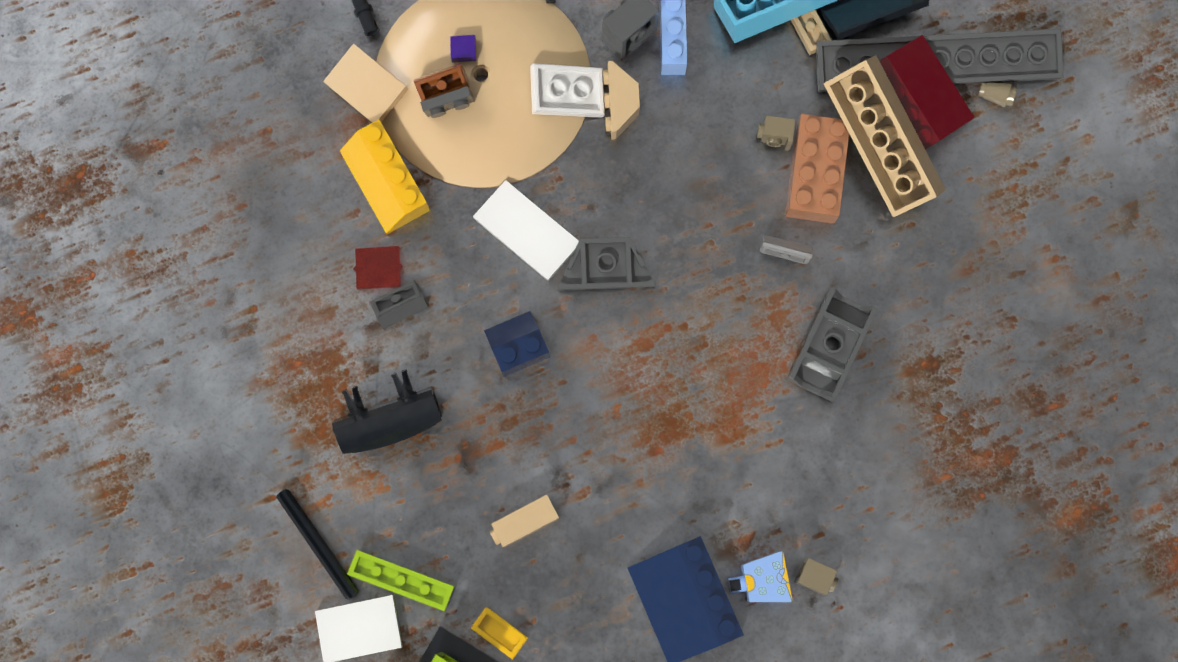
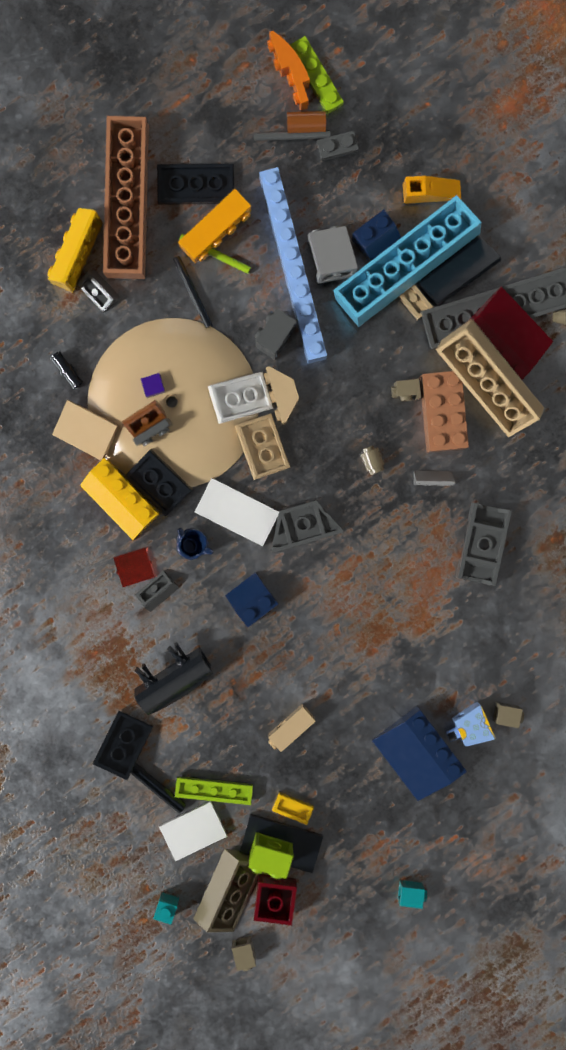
camera: 15 degrees left, 10 degrees up
none -> black tile [92,711,153,780]
none -> black tile [124,449,192,516]
none -> dark blue hair [176,528,213,560]
none -> tan tile [235,414,290,480]
none -> dark tan brick [361,446,385,475]

